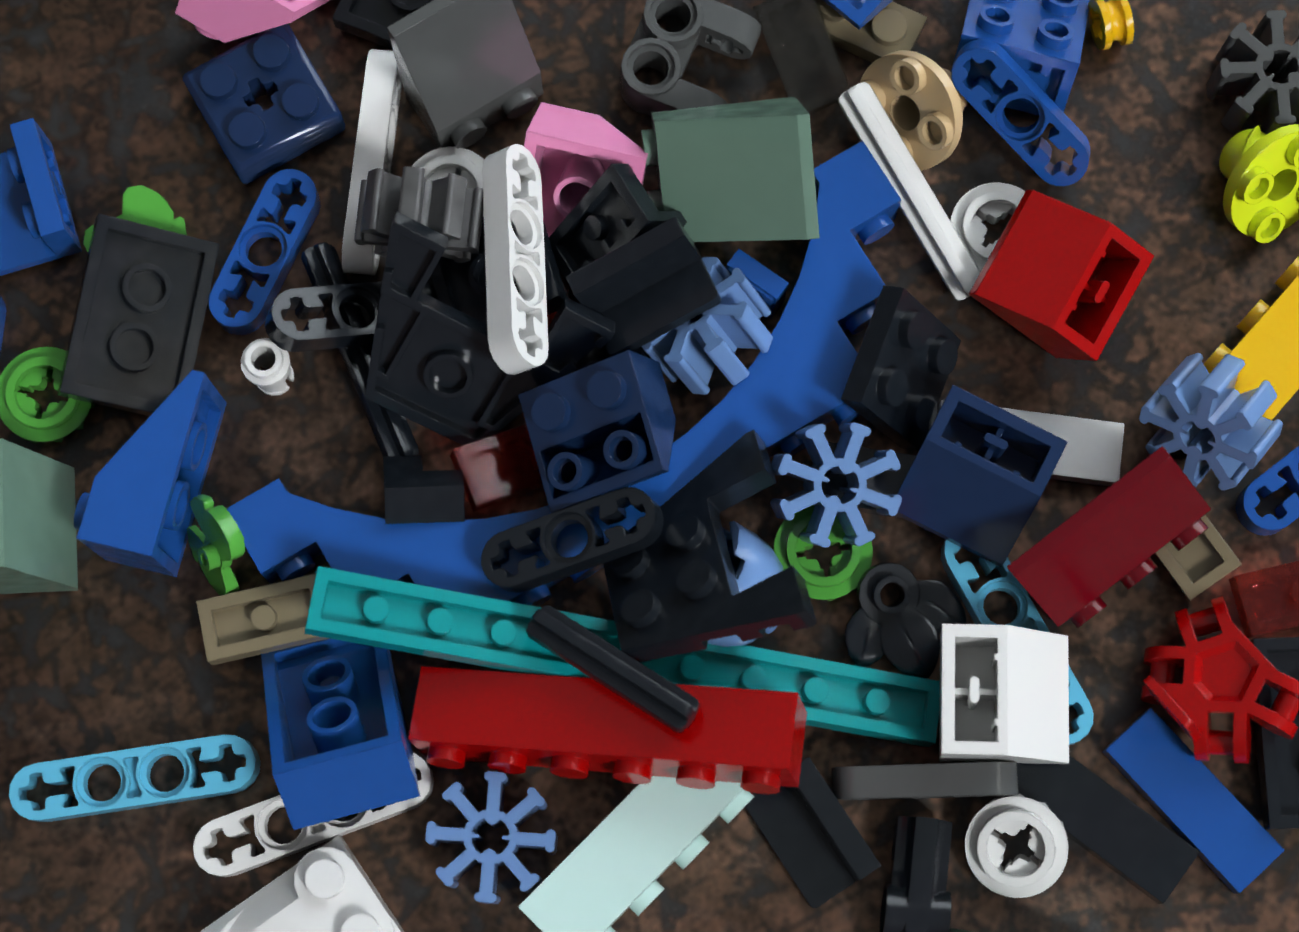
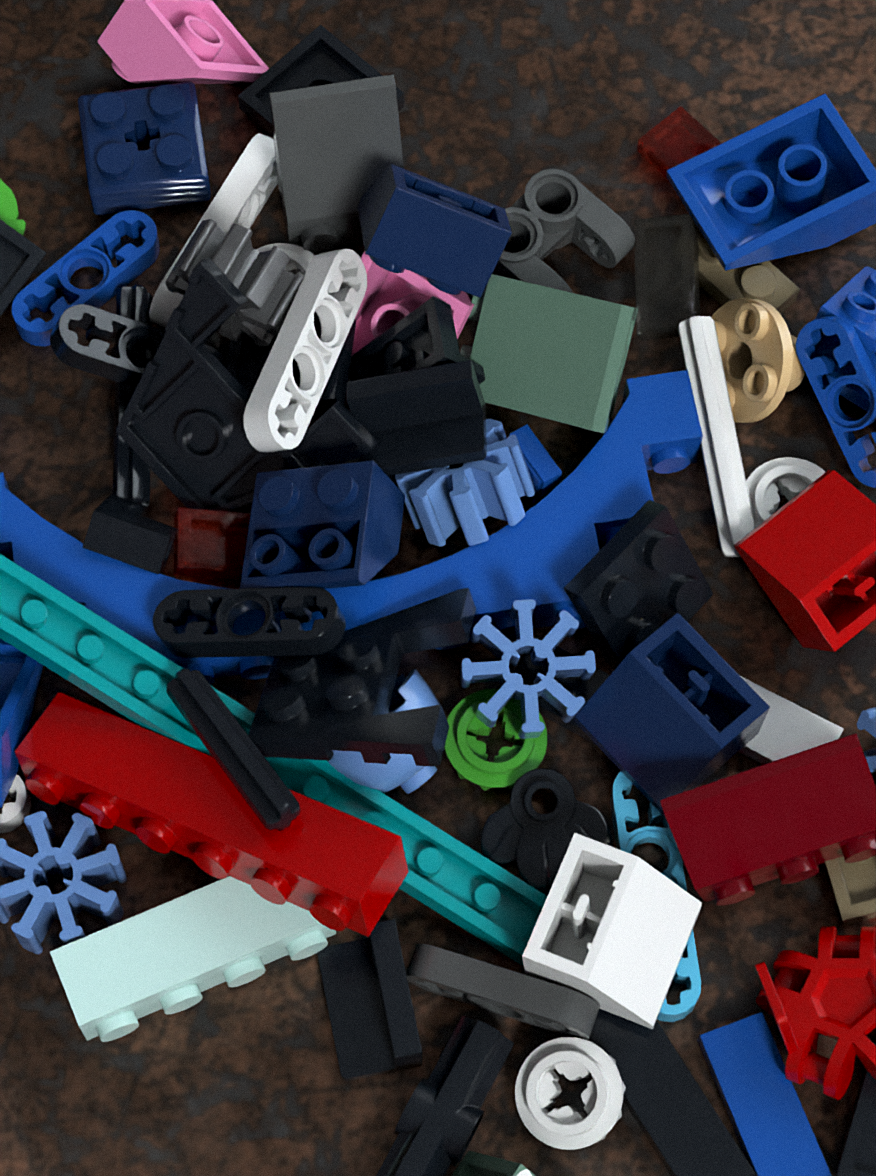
camera: 20 degrees right, 10 degrees down
white pin [240,338,294,396] -> none
none -> dark blue slope [357,164,512,297]

